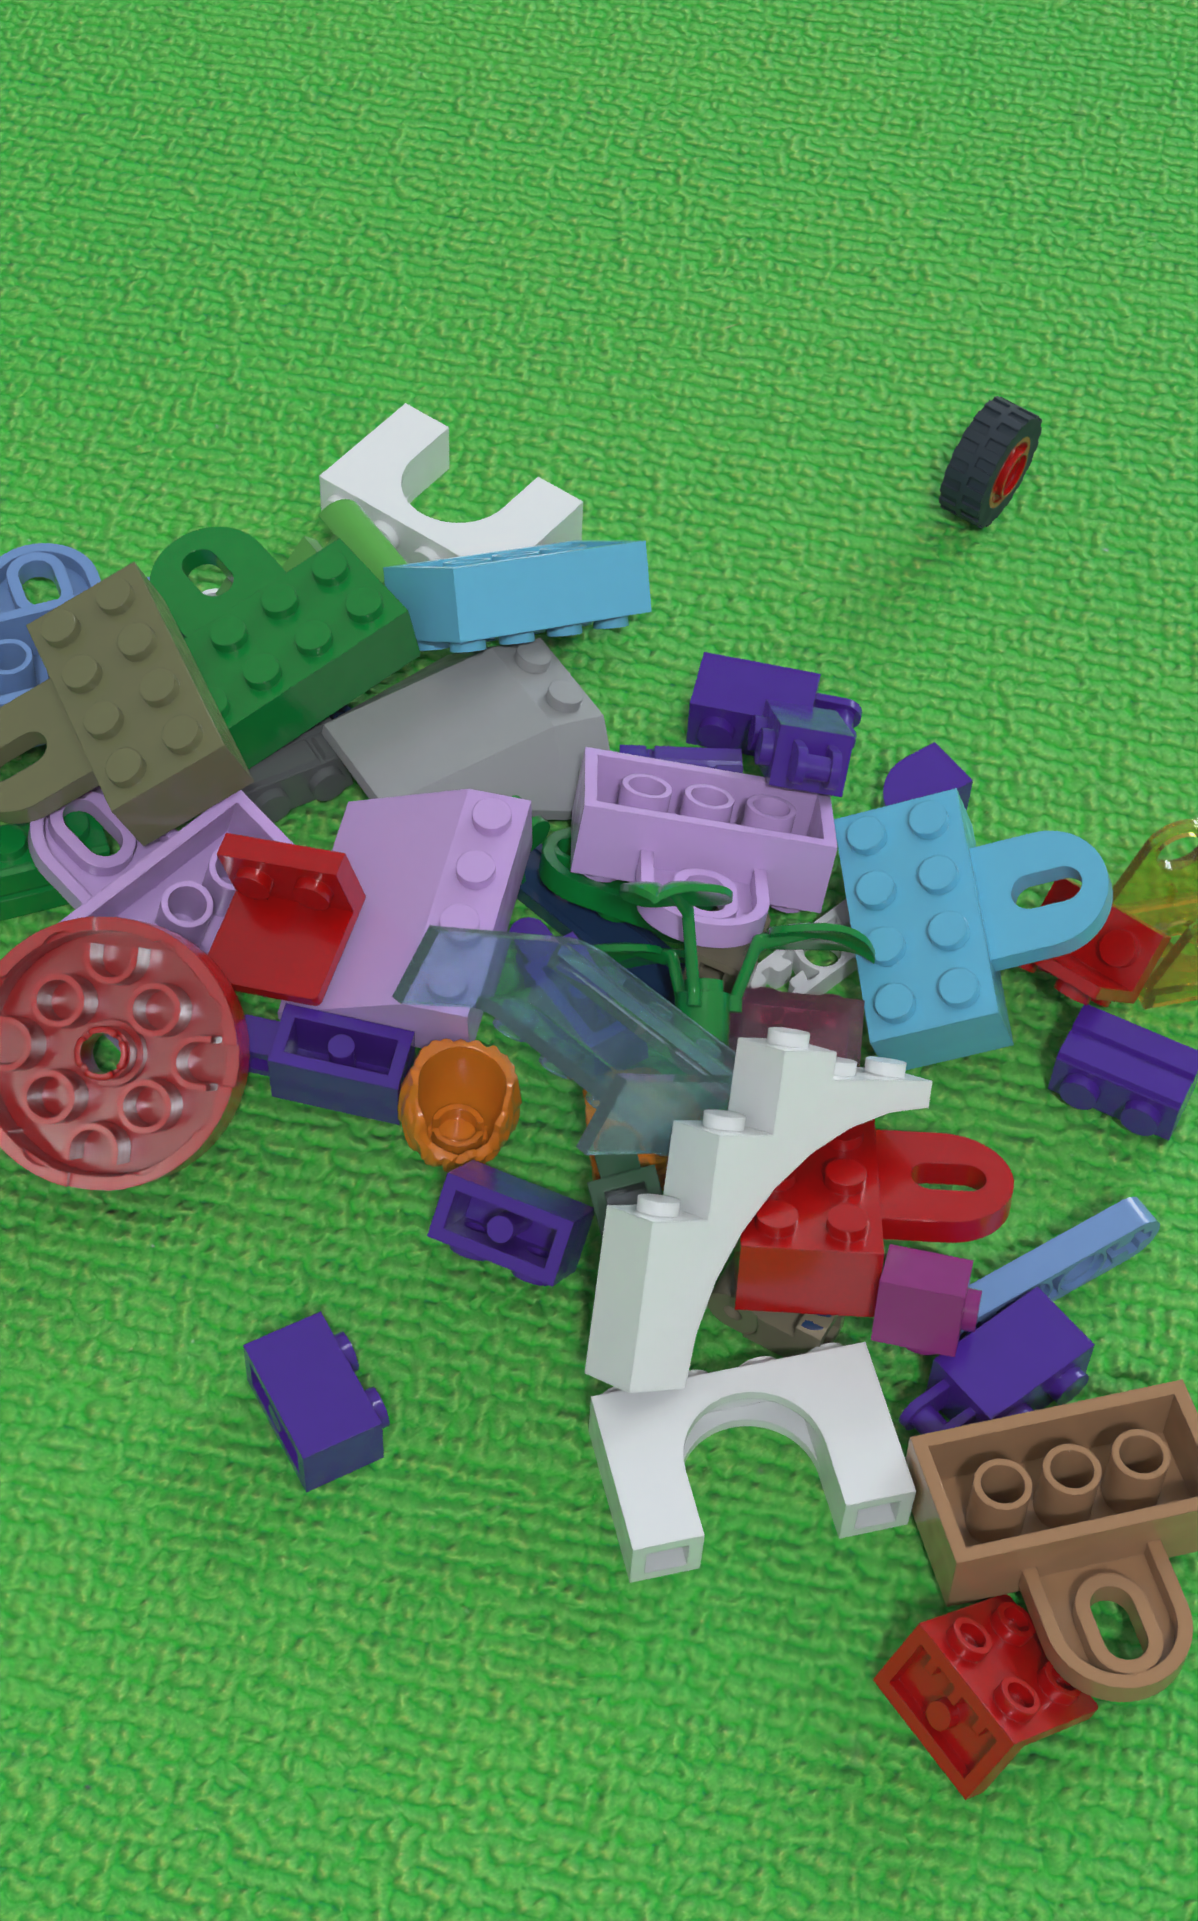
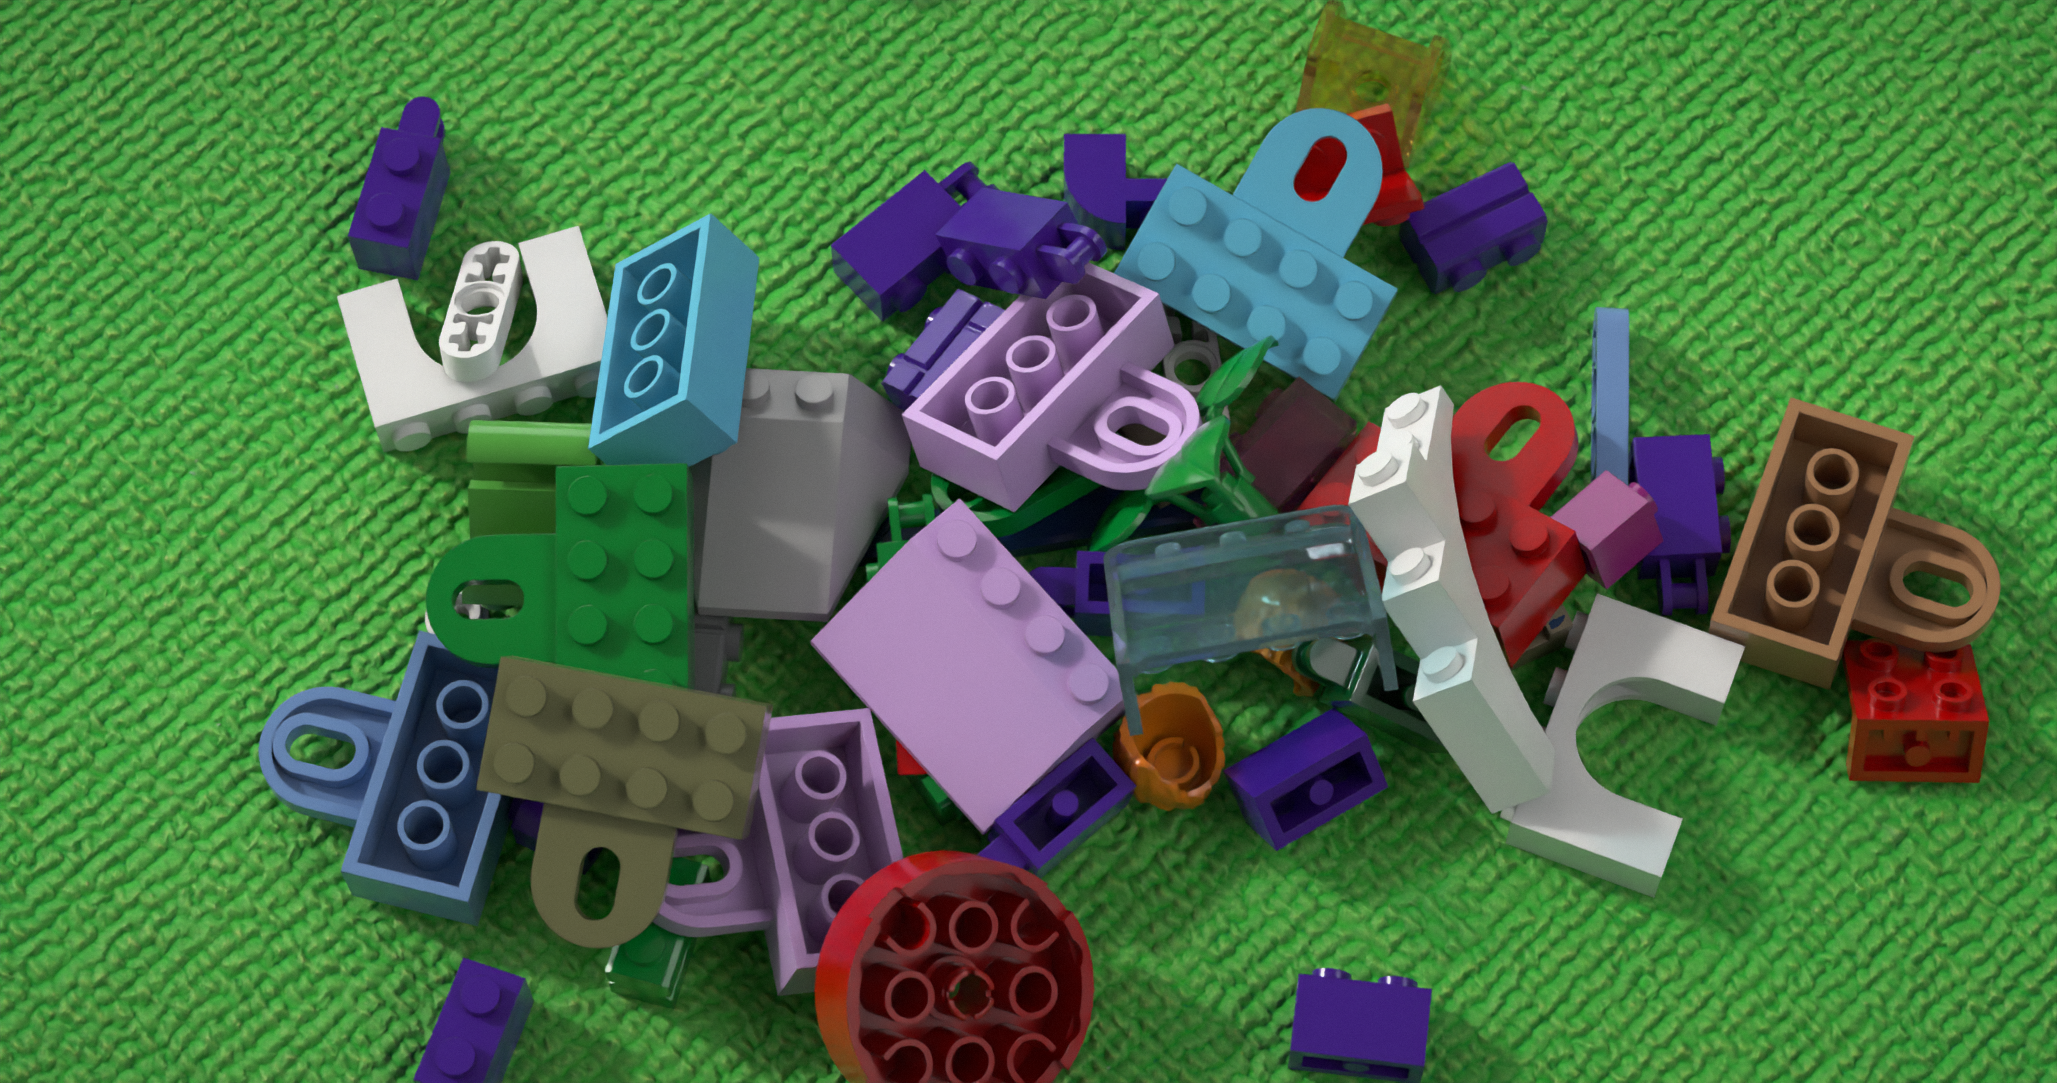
camera: 50 degrees left, 15 degrees up
red bracket [208,833,366,1006] -> none
none -> dark purple brick [348,97,451,281]
none -> white beam [439,241,523,382]

